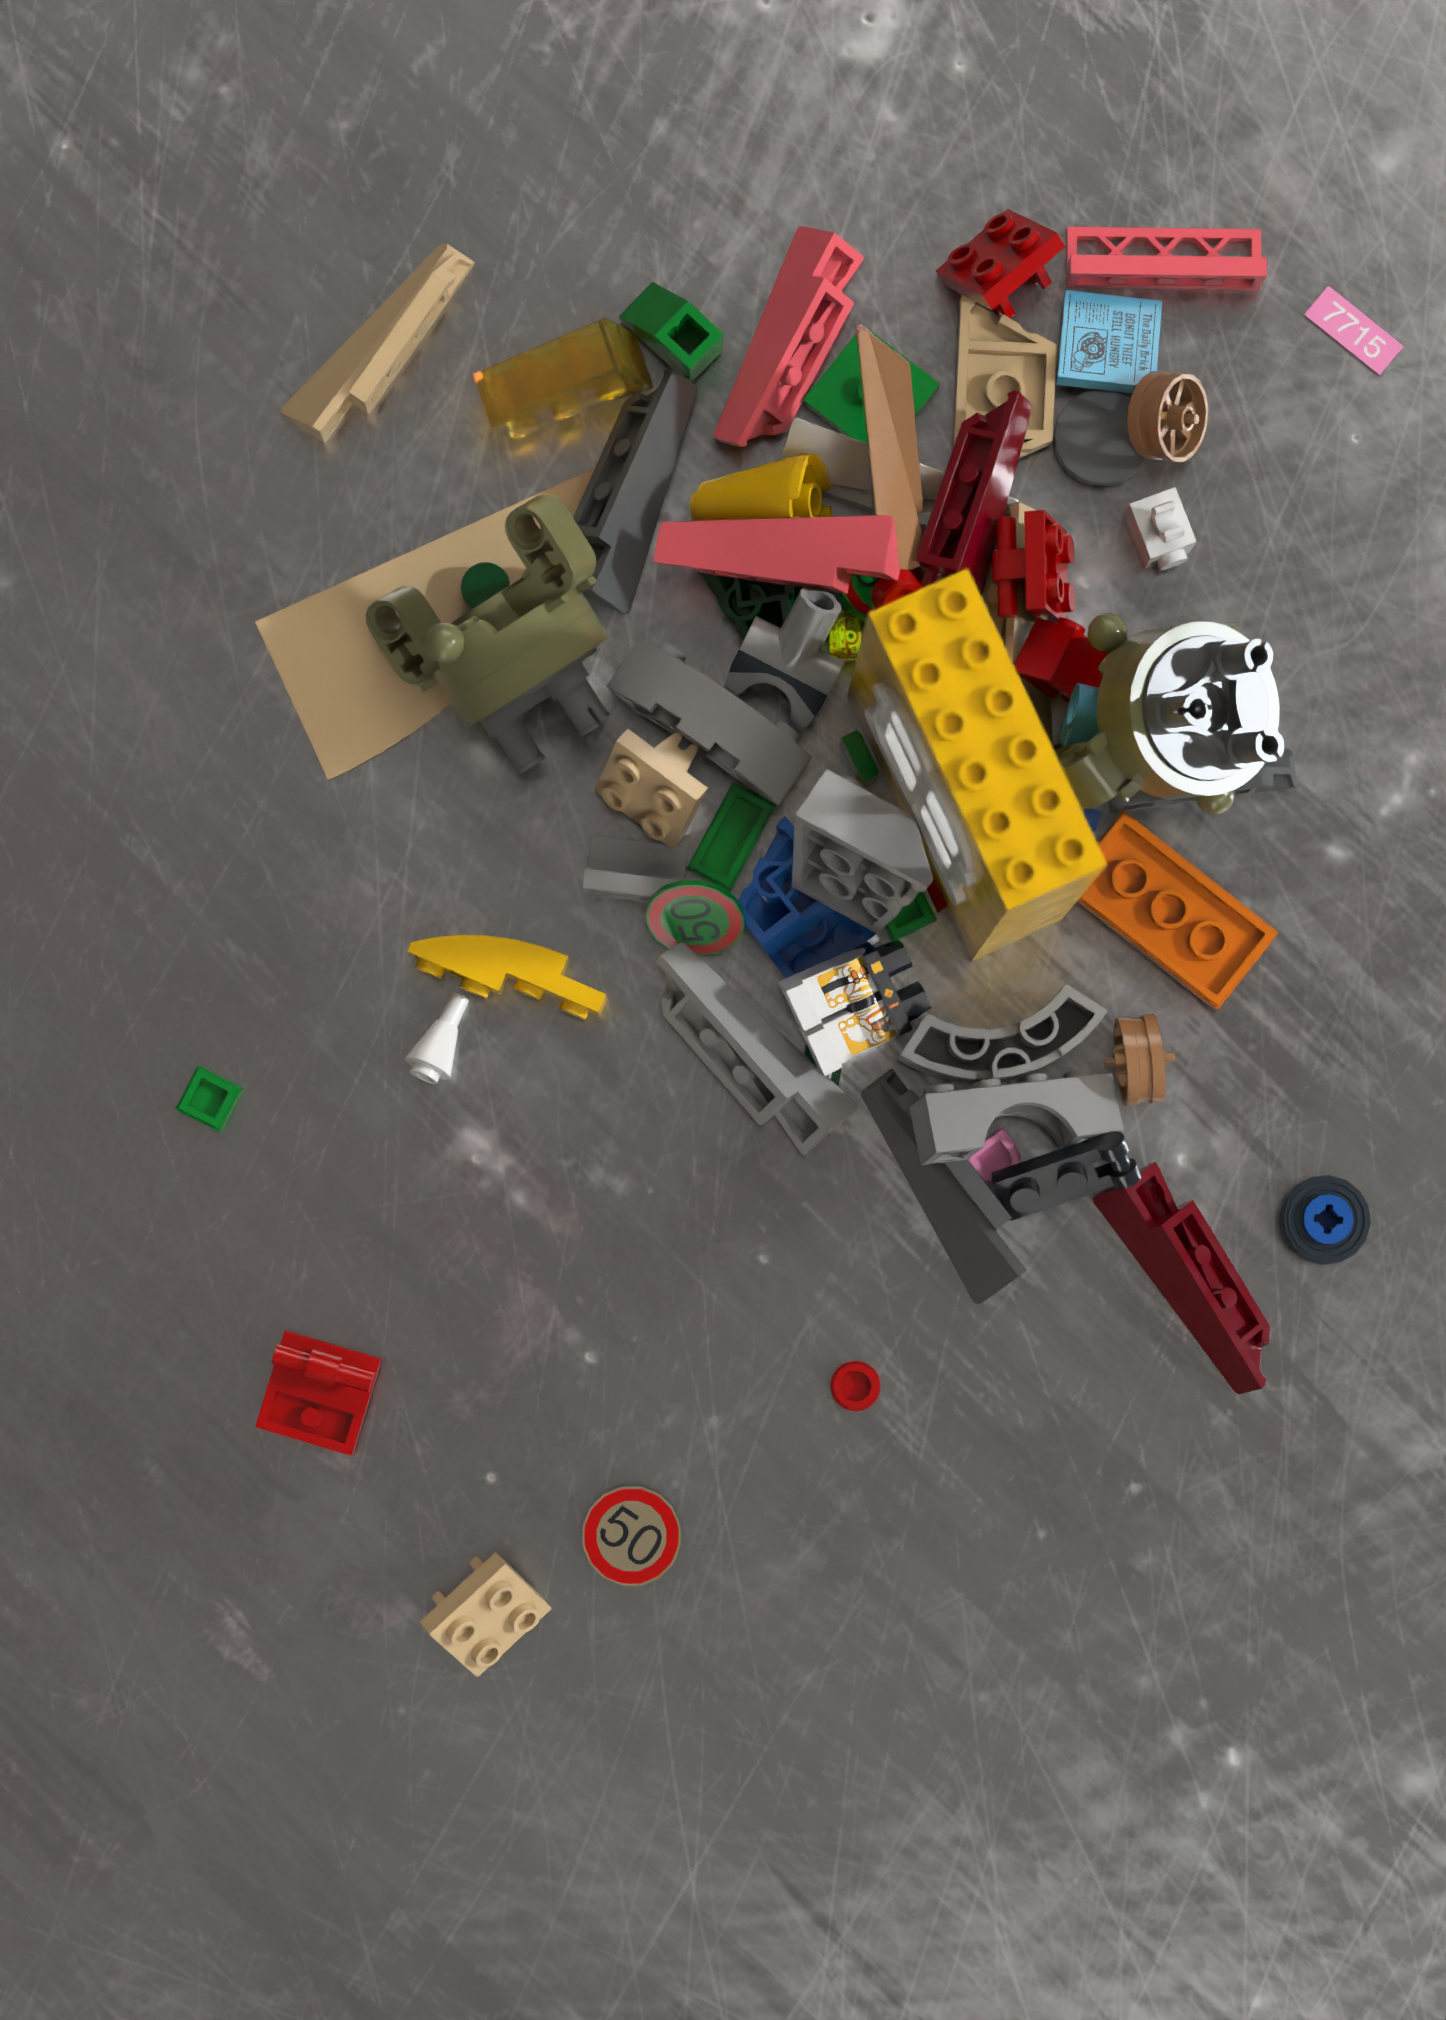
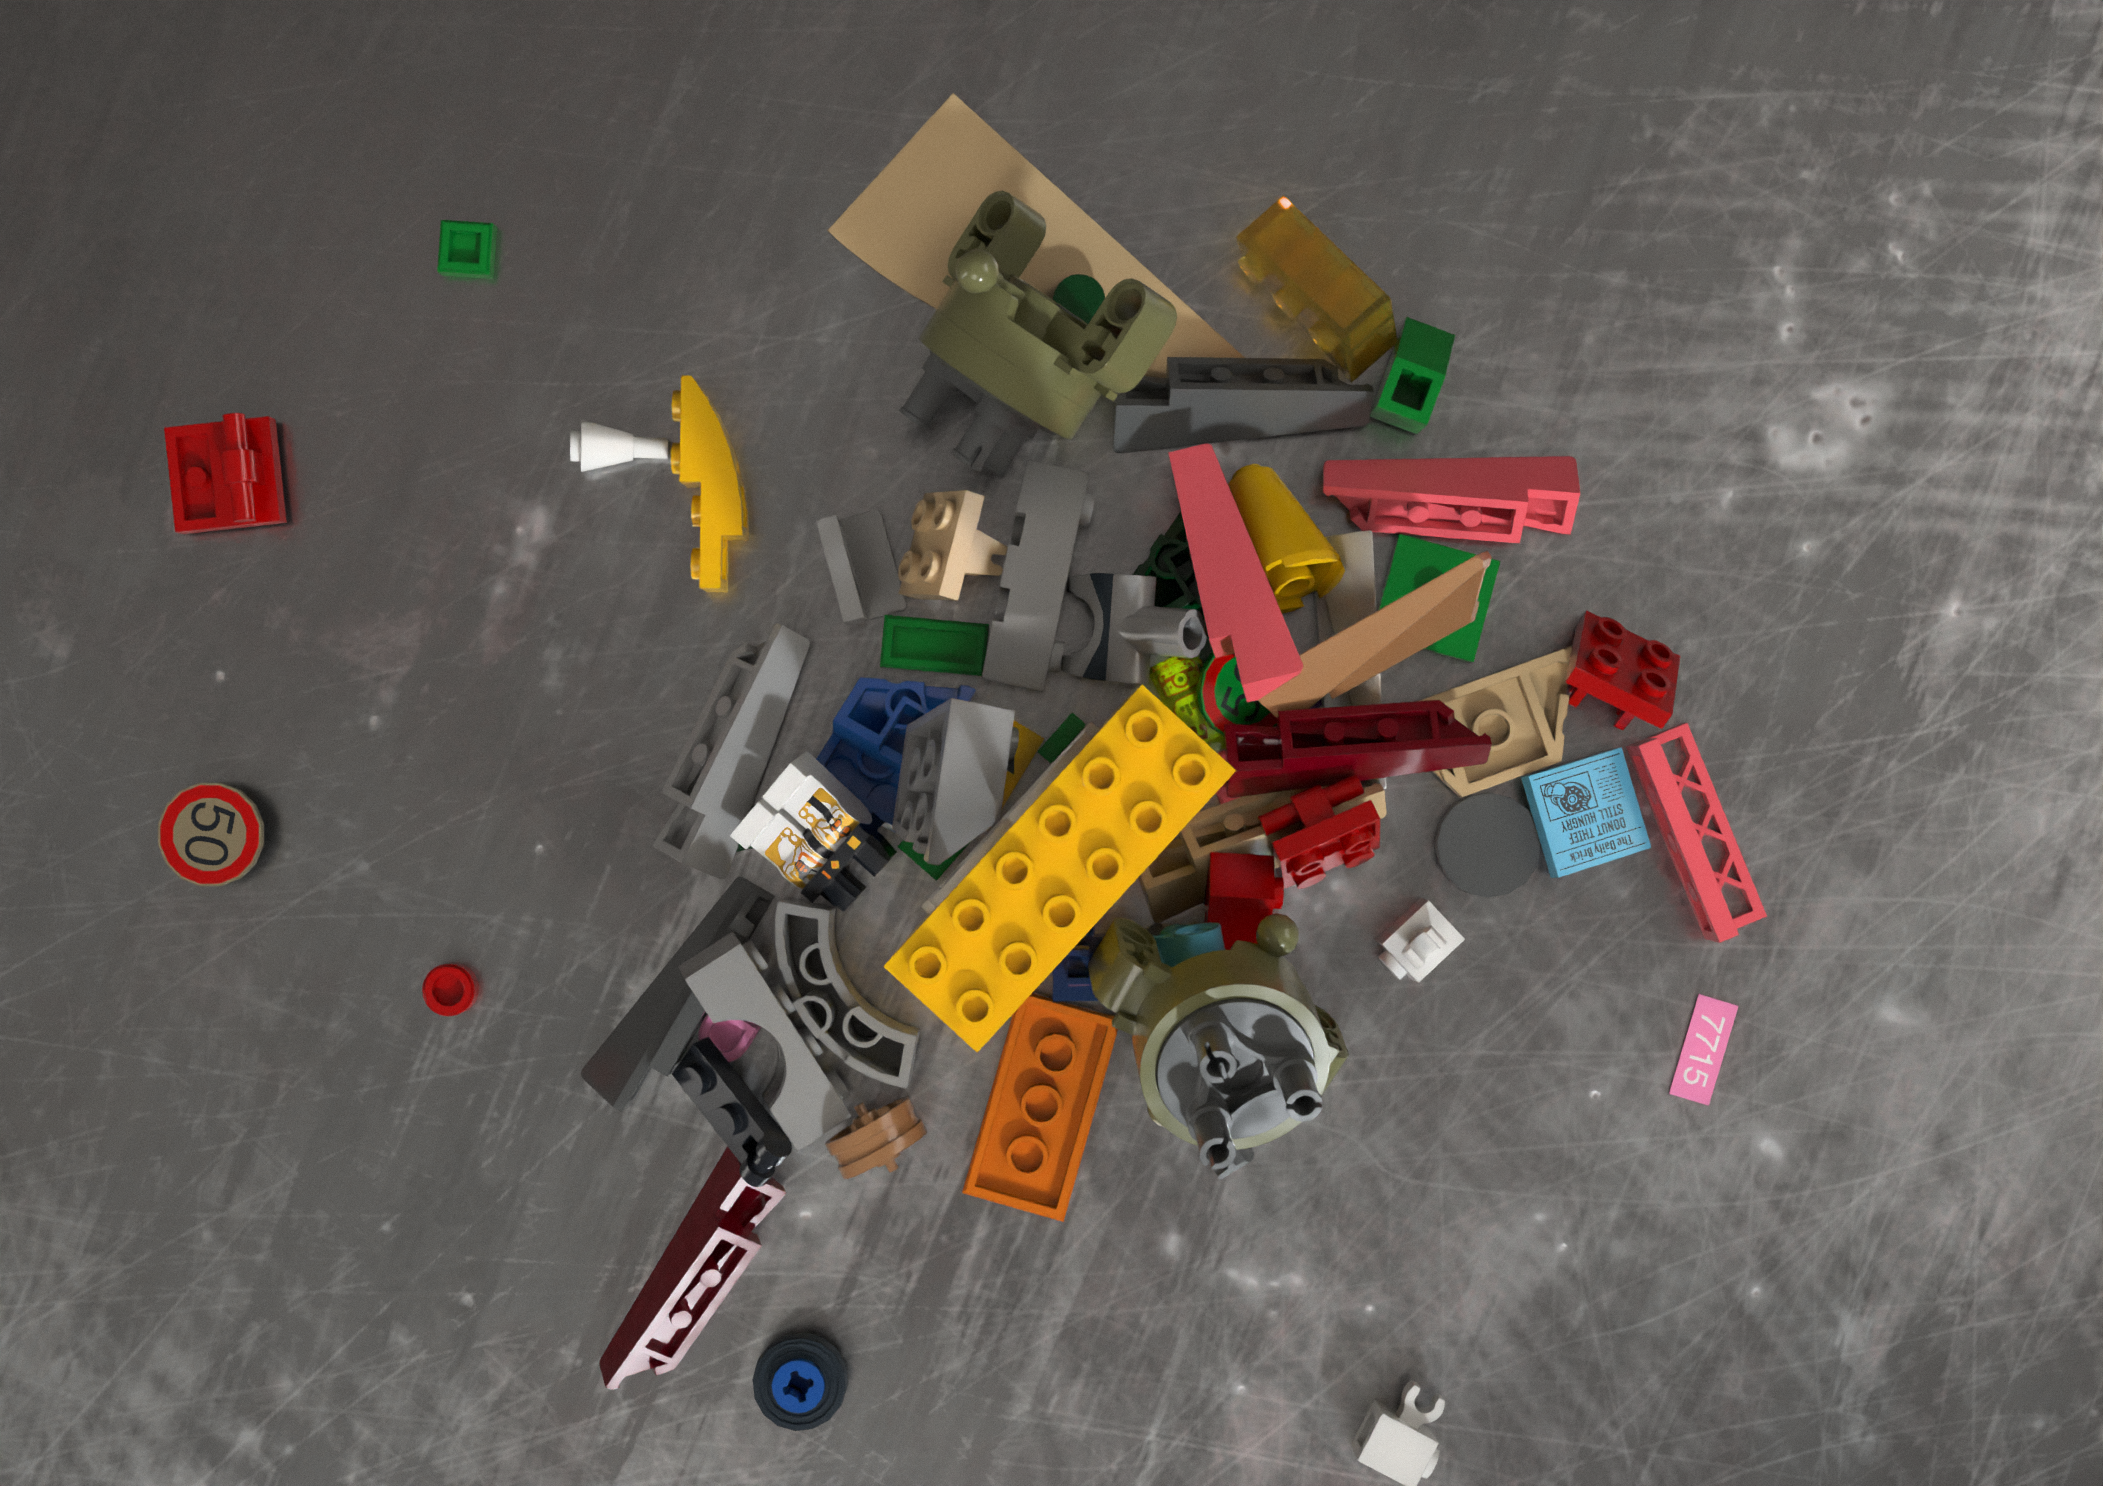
camera: 80 degrees right, 5 degrees up
tan wedge [281,243,474,444] -> none
tan plate [420,1552,552,1678] -> none
piece [646,880,745,956] -> none
red tile [871,569,923,609] -> none
medium nougat wheel [1127,371,1209,462] -> none

